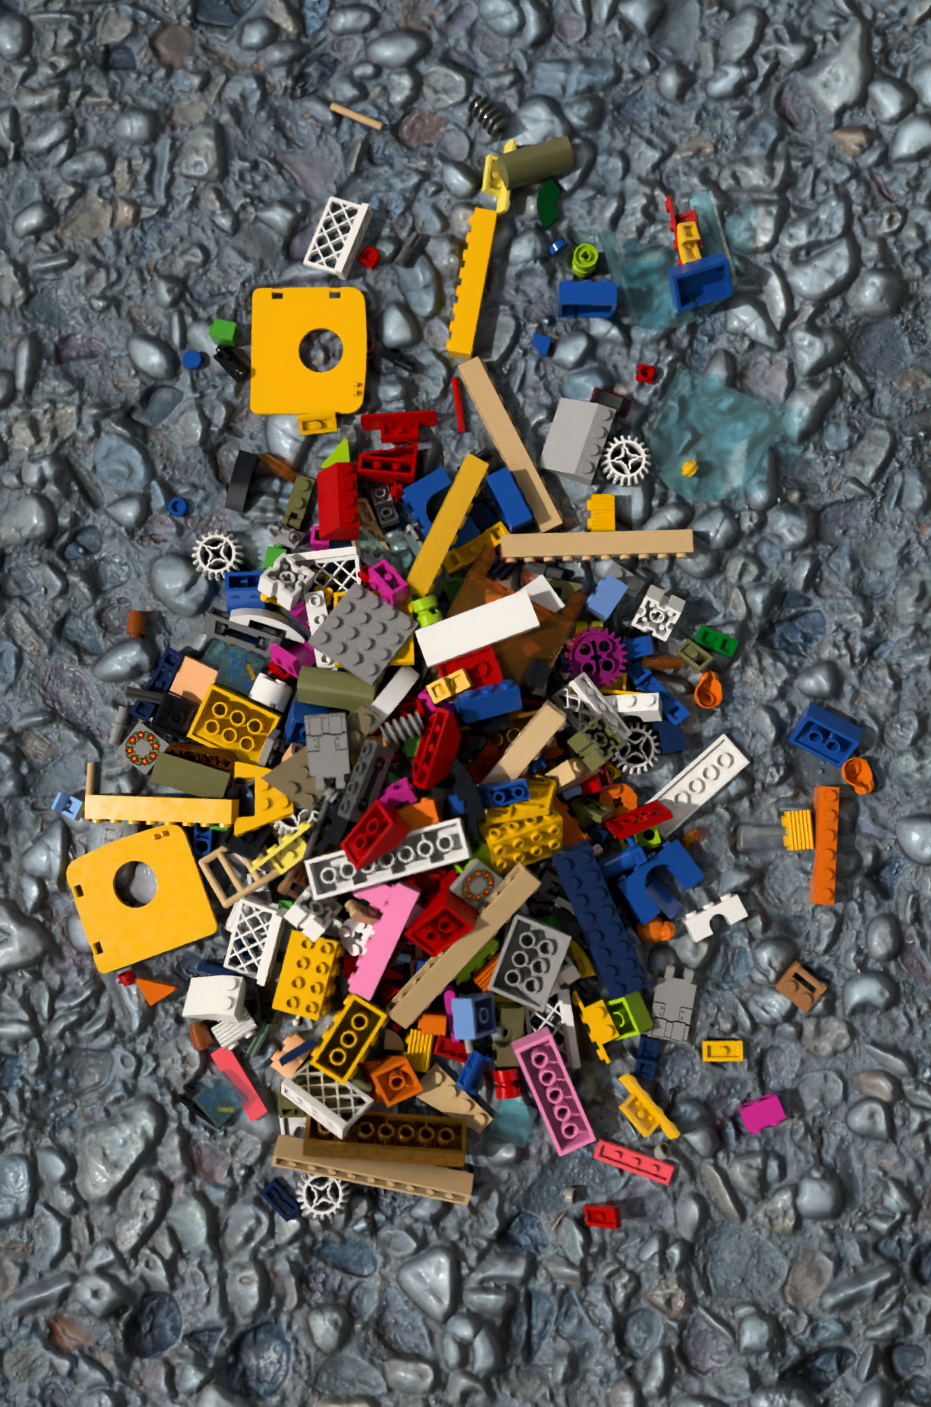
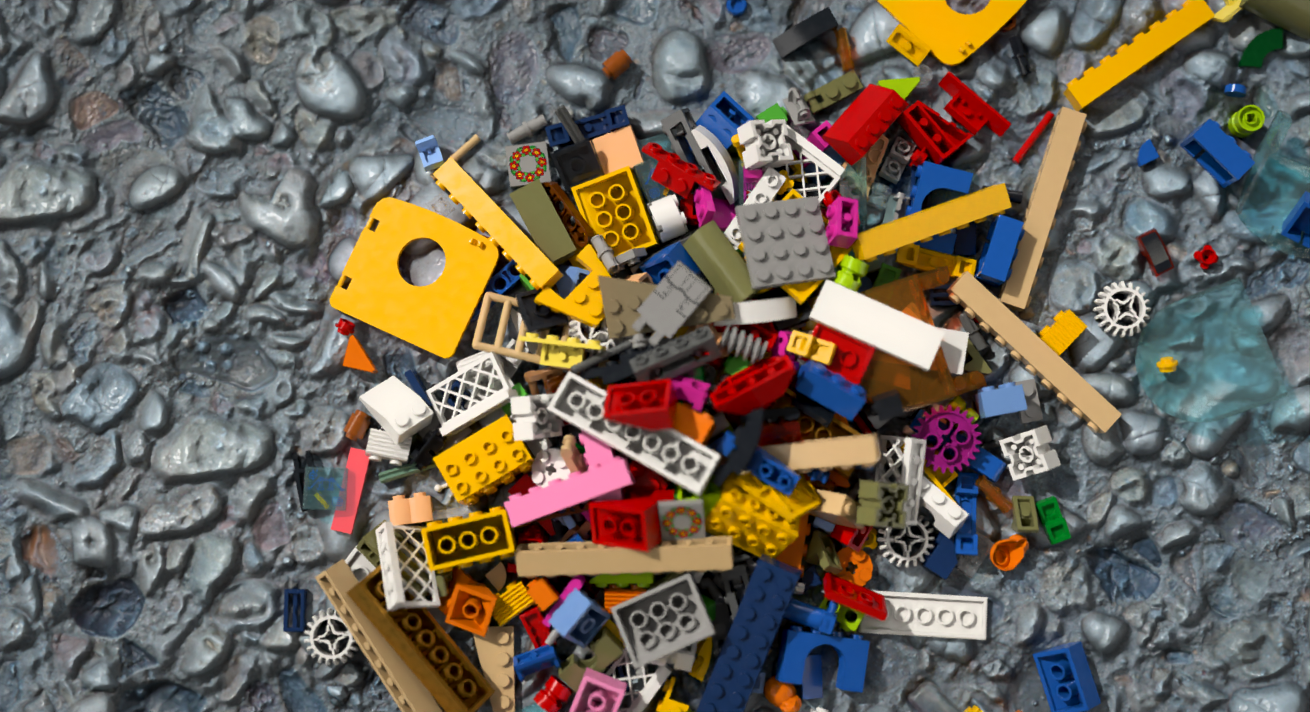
camera: 40 degrees right, 0 degrees up
white gear [192,530,244,581] -> none
black pin [227,777,246,801] -> none
dark blue tile [279,1036,319,1066] -> none
light grey slope [537,397,616,486] -> none
clear orange pin [679,827,701,850] -> none
none -> light grey pin [591,234,621,274]
none -> red bracket [641,142,721,199]

